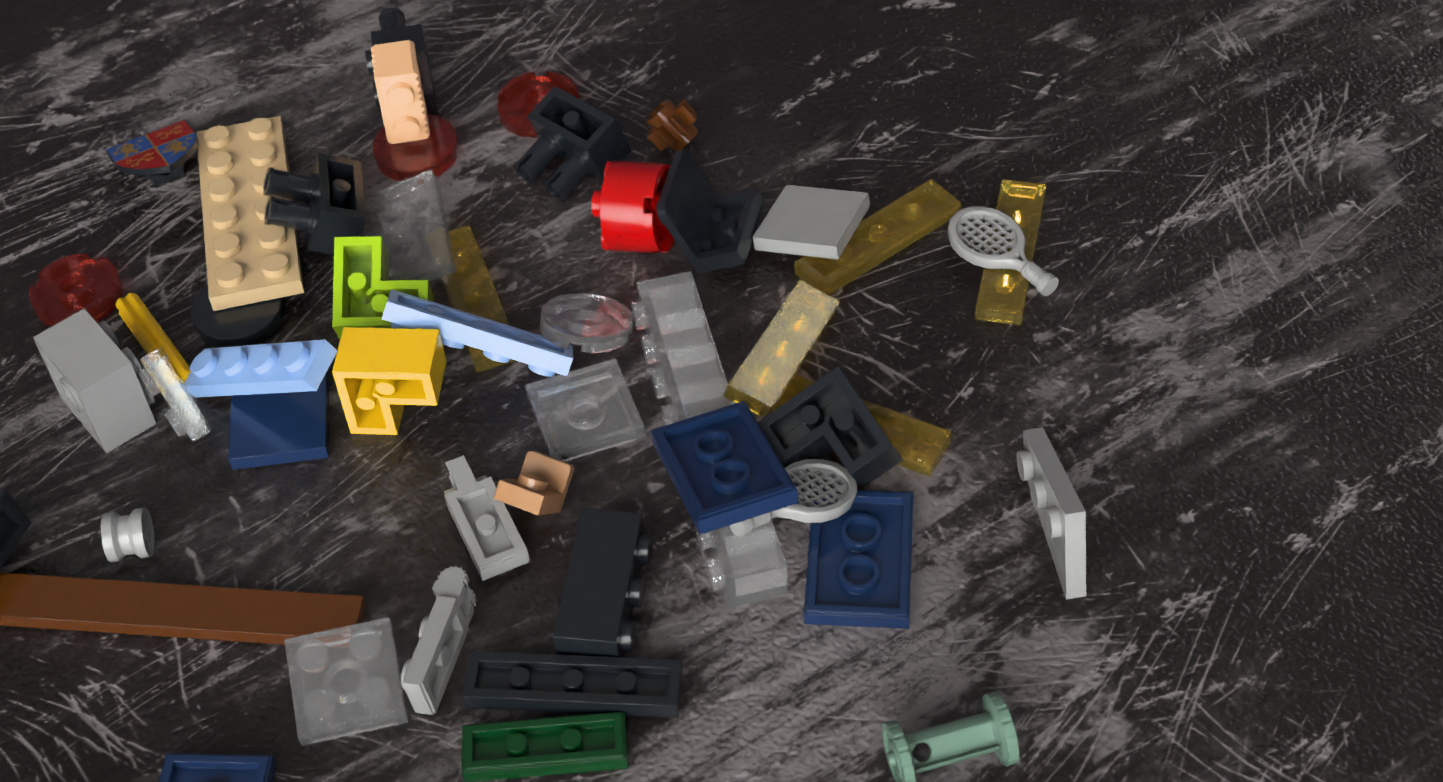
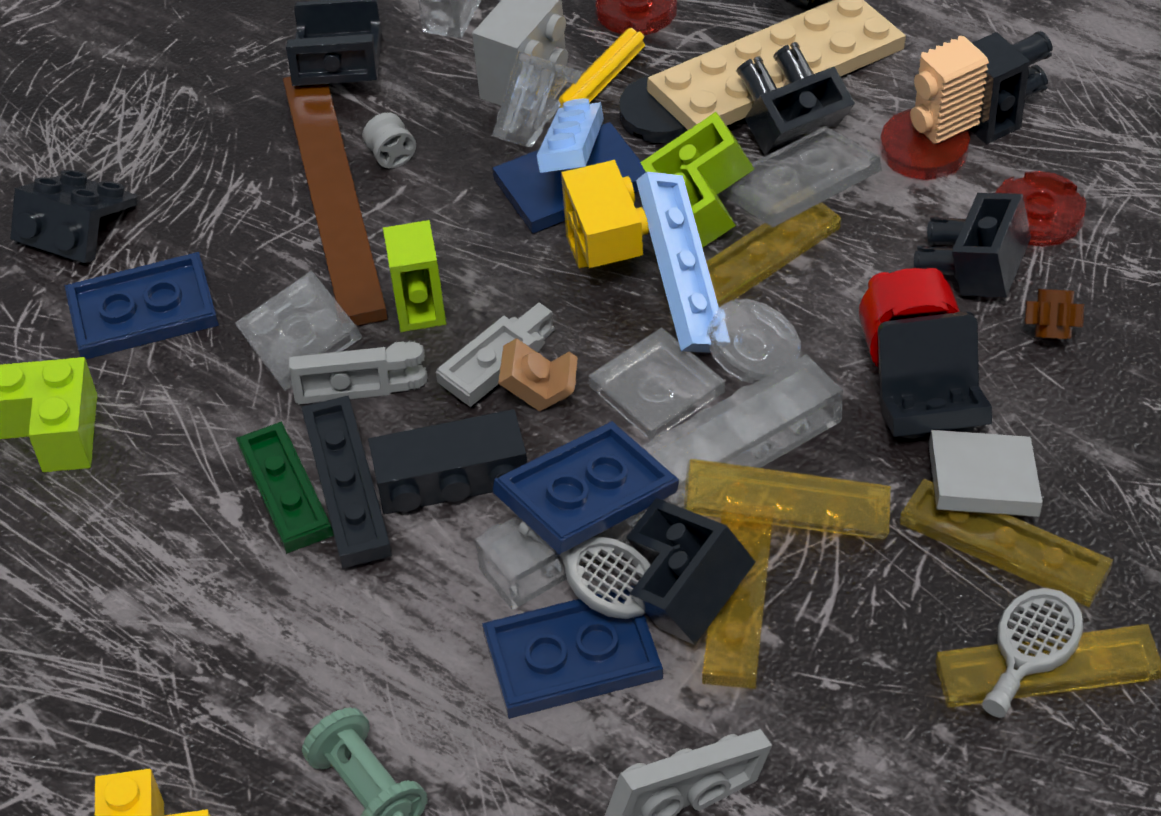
camera: 70 degrees right, 0 degrees up
none -> lime brick [383,220,447,332]

